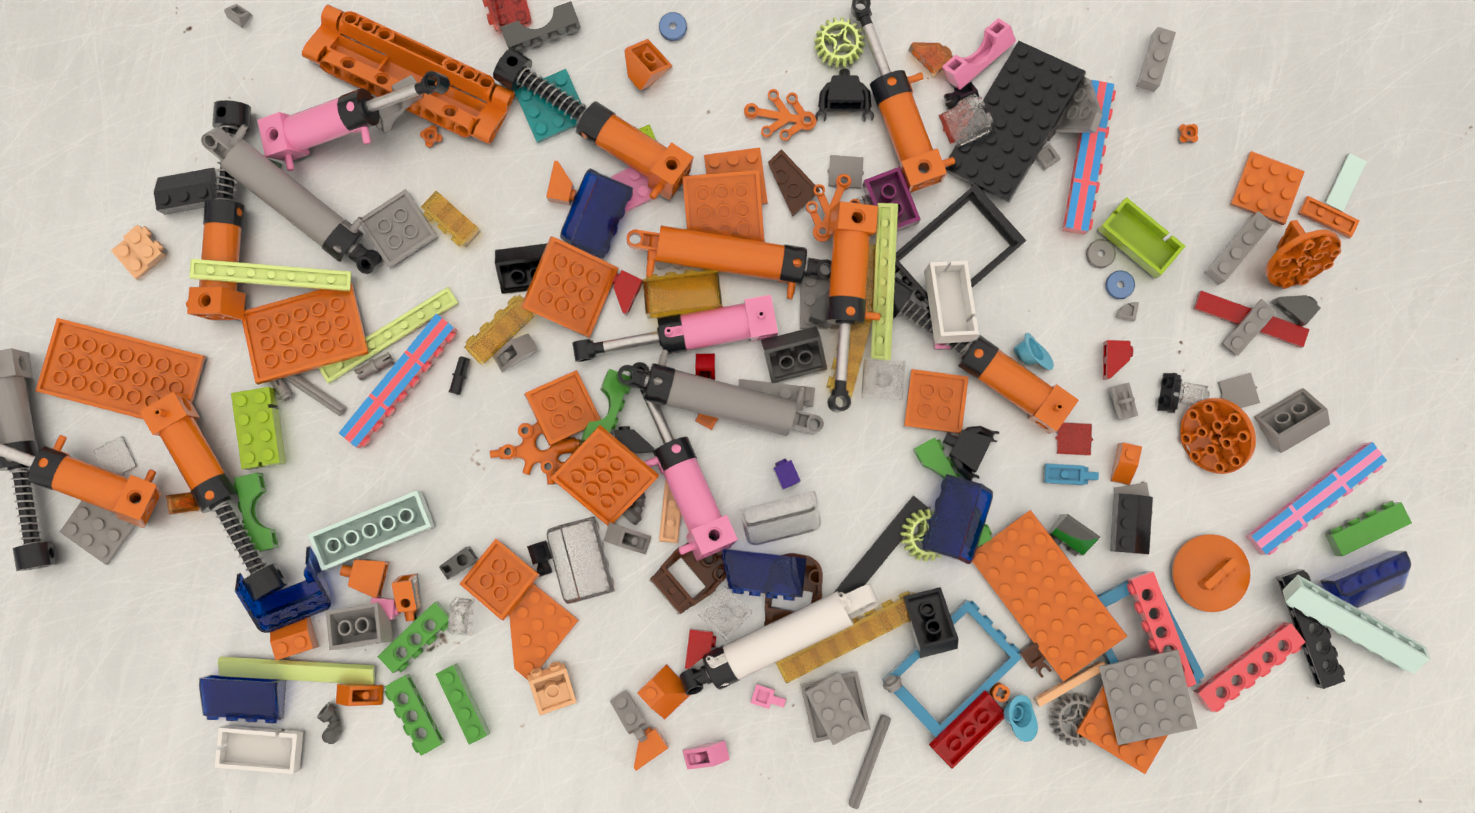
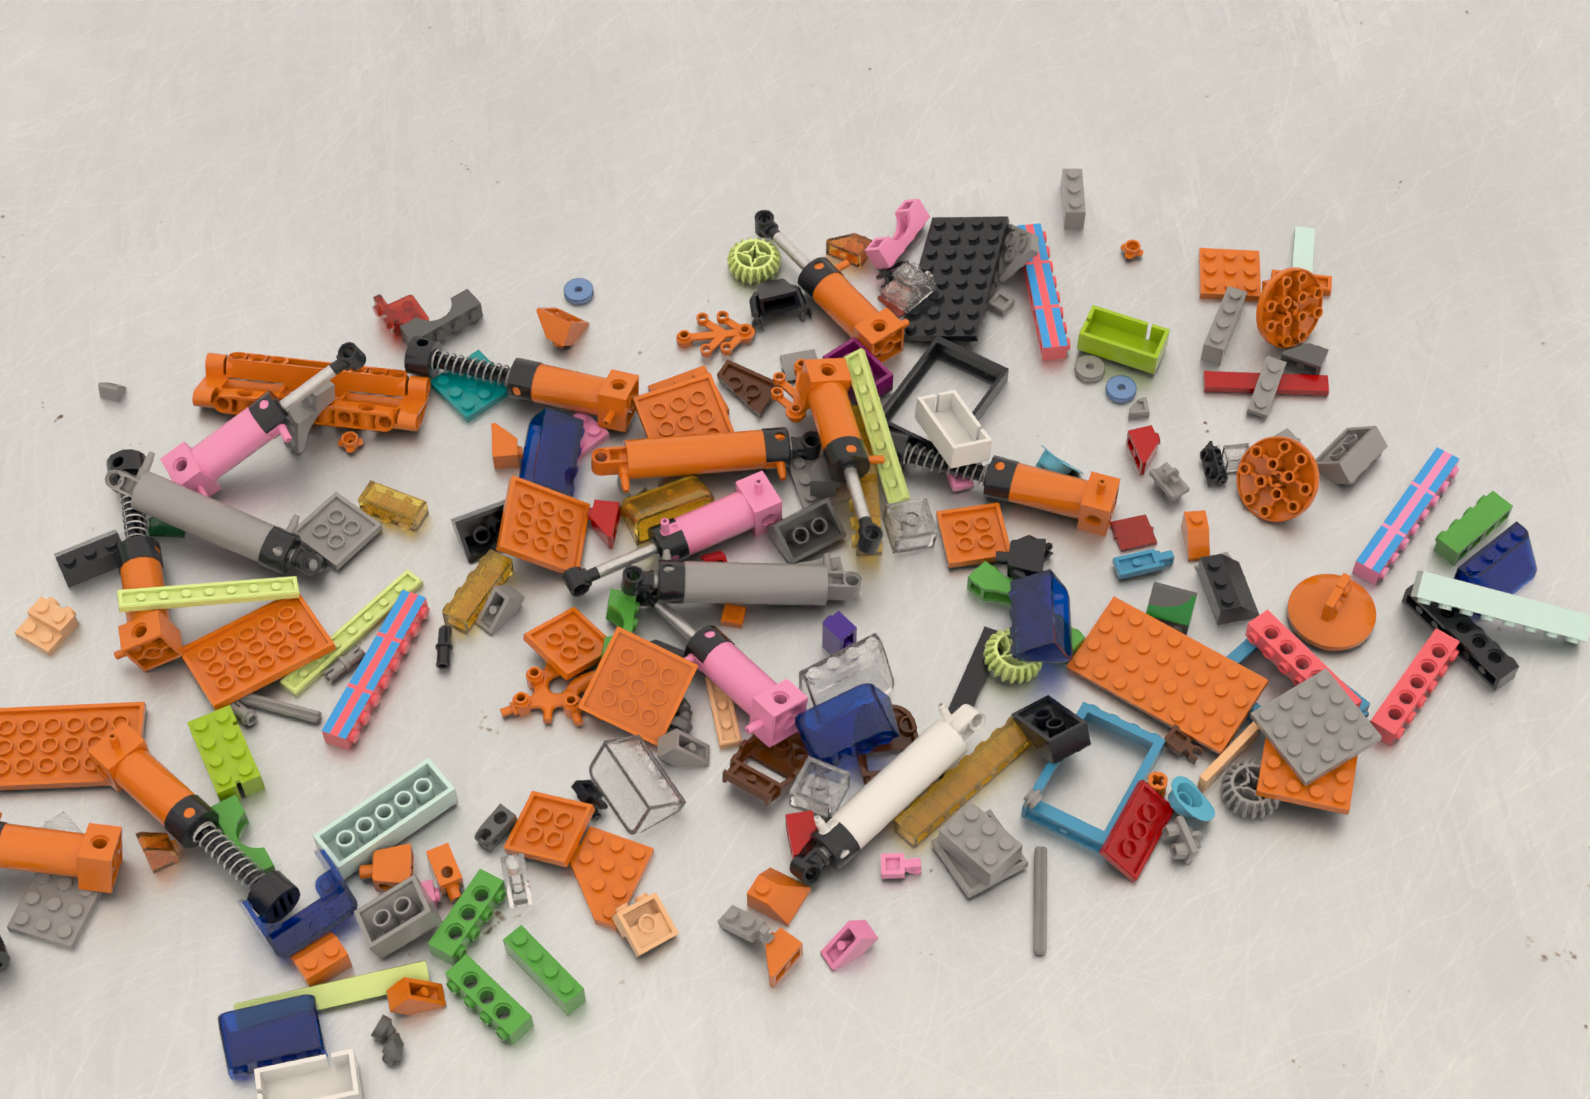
camera: 20 degrees left, 30 degrees down
none -> light grey hips [1162,816,1204,864]

